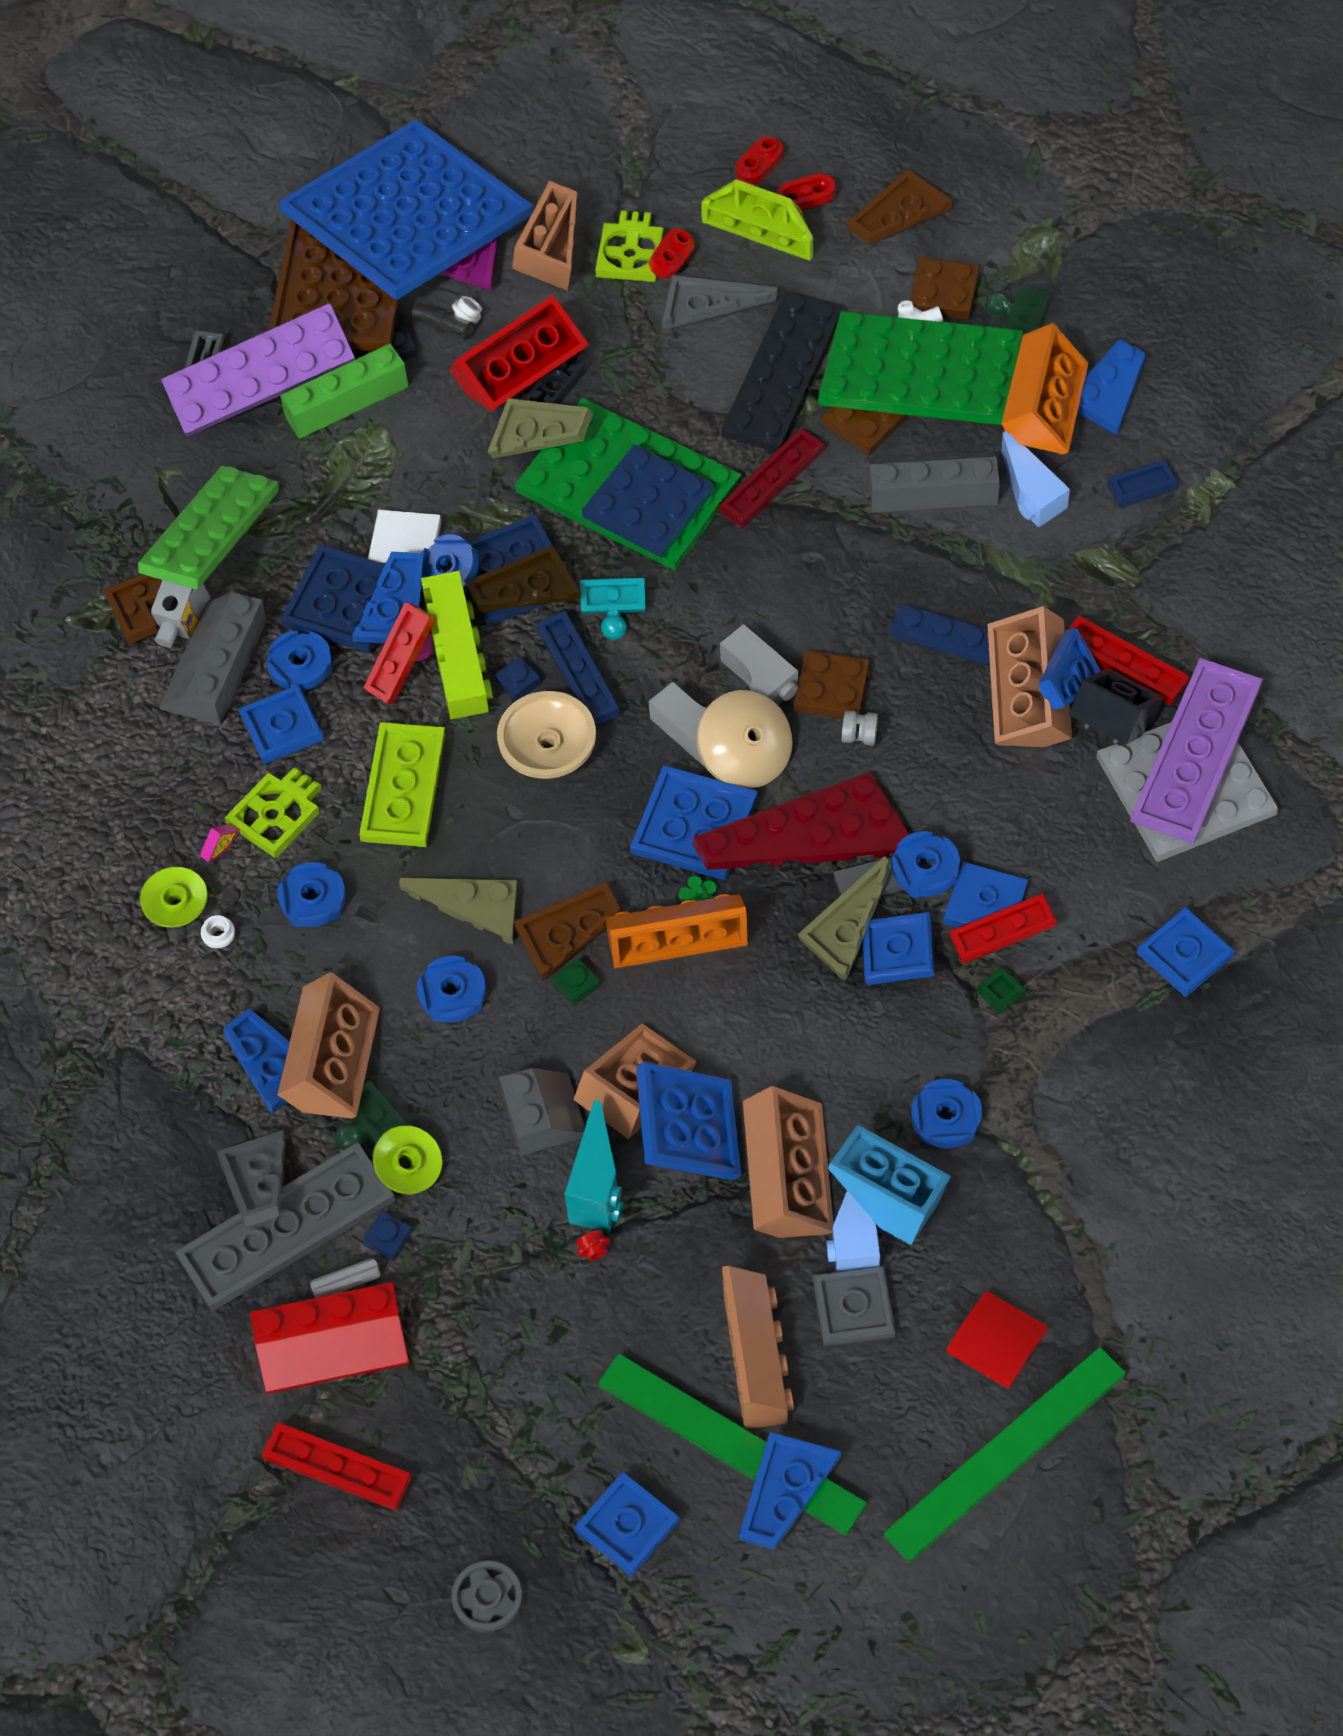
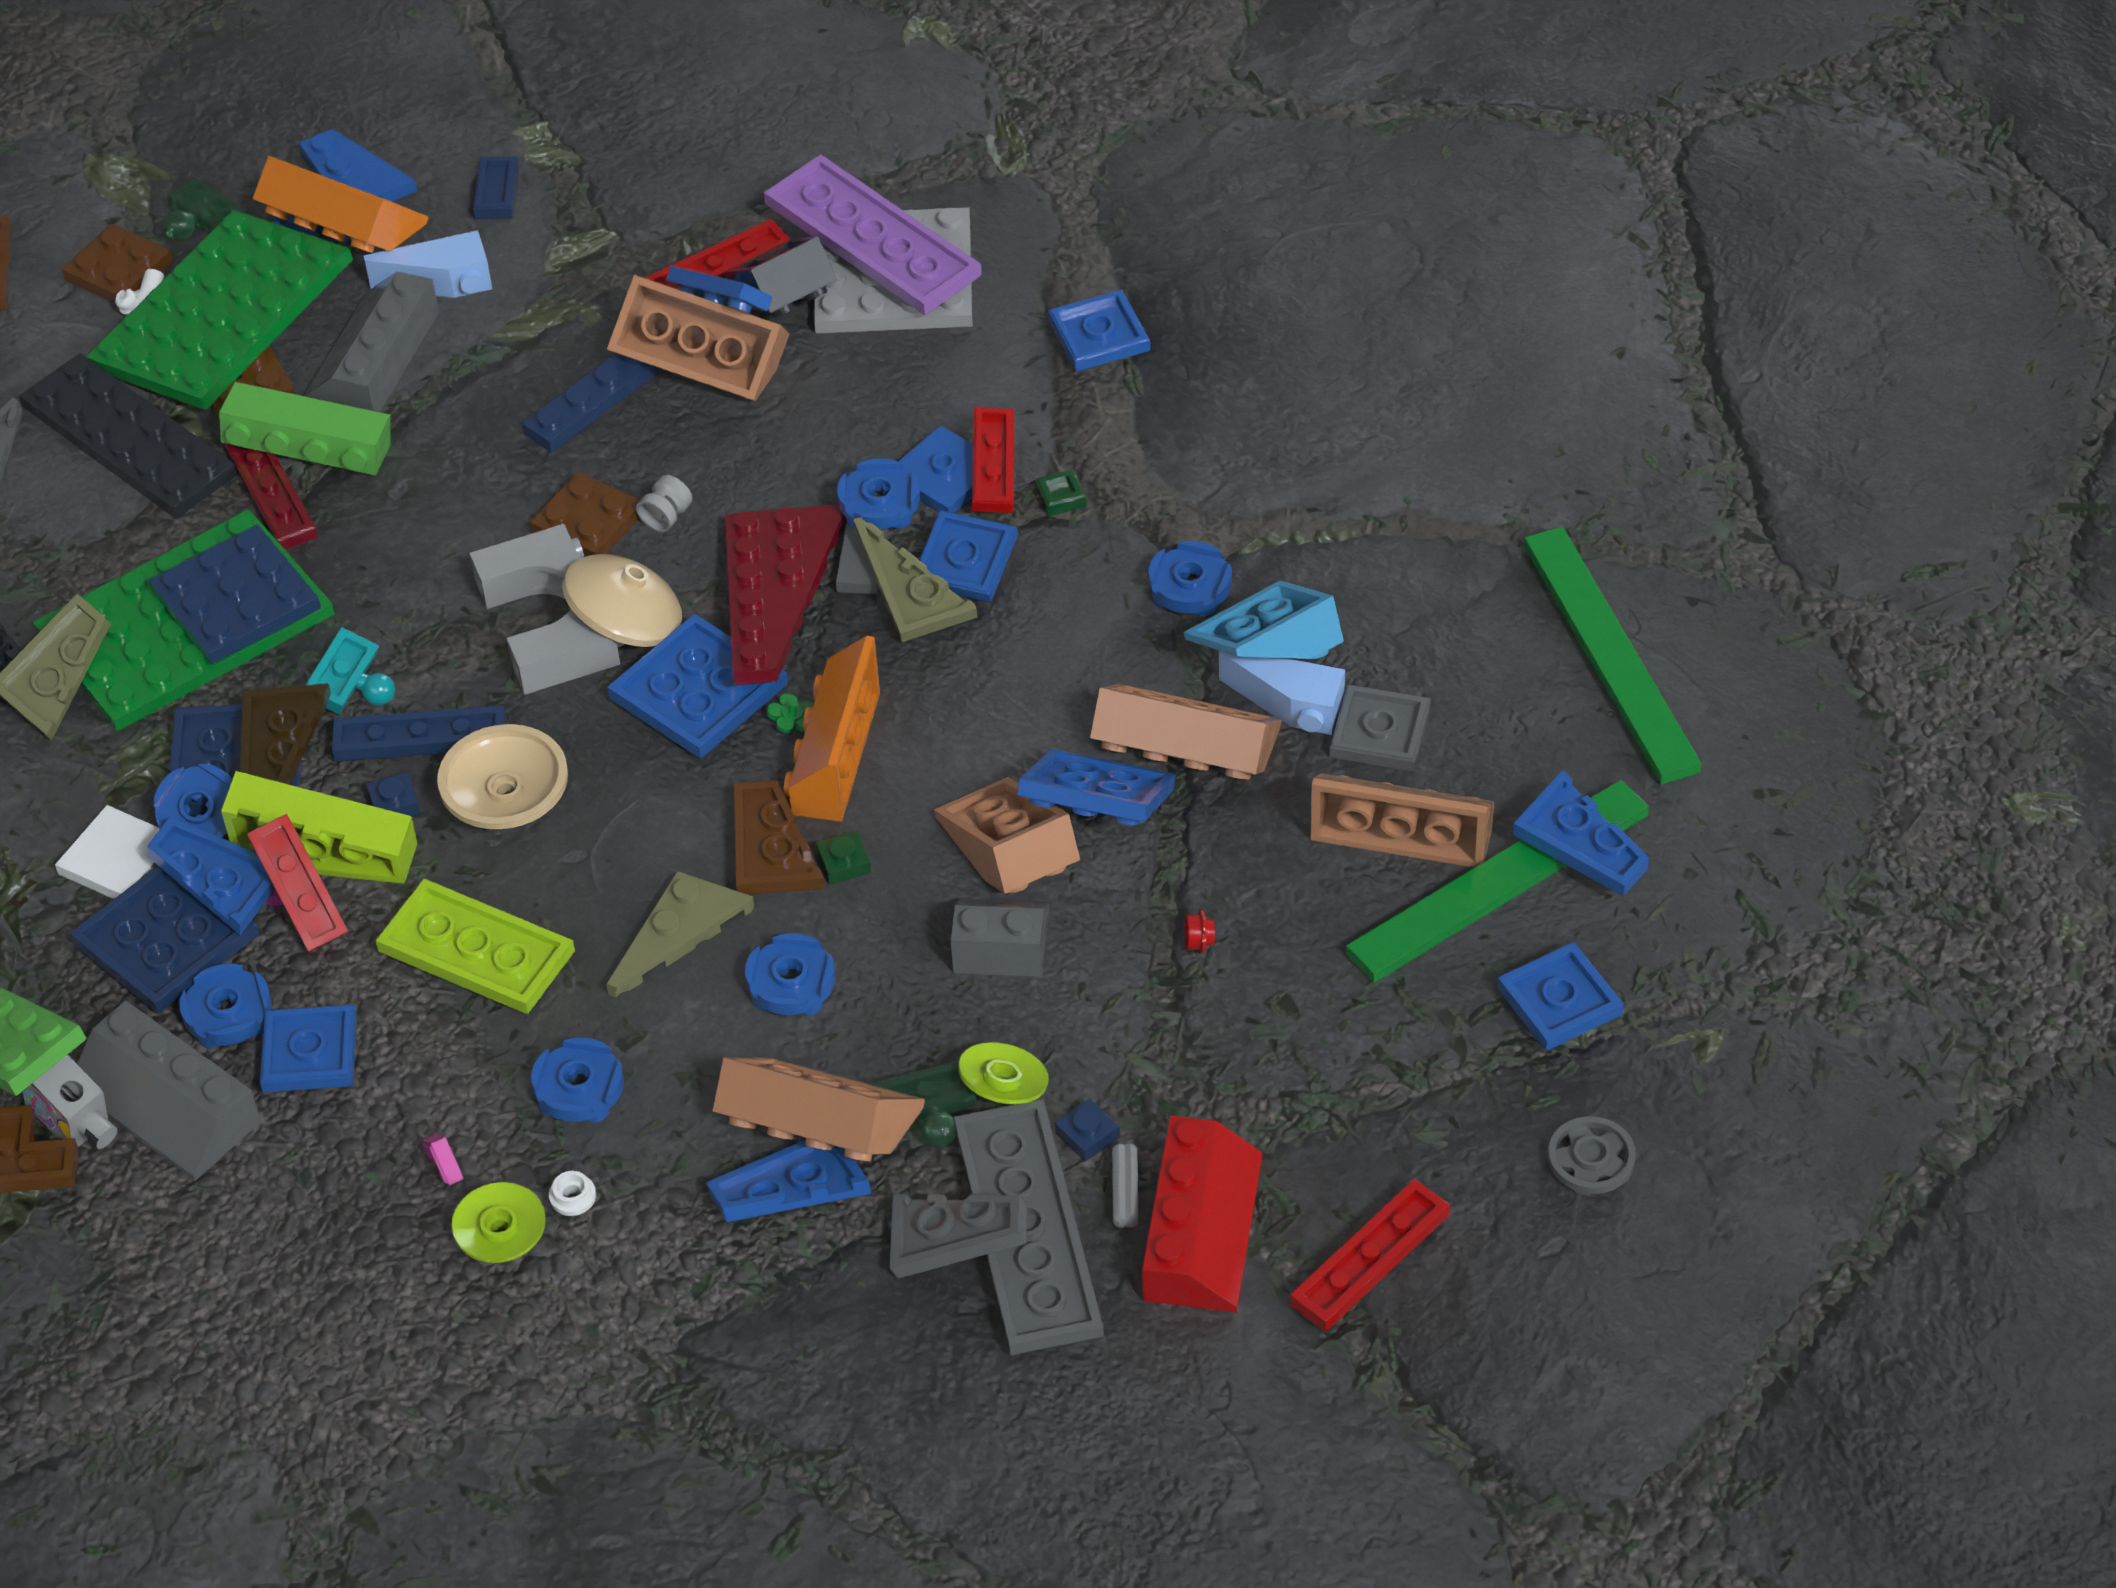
camera: 70 degrees left, 10 degrees down
lime piece [225,767,322,858] -> none
teal slope [565,1100,623,1233] -> none
red slope [946,1291,1048,1389] -> none
none -> bright green brick [219,382,391,475]

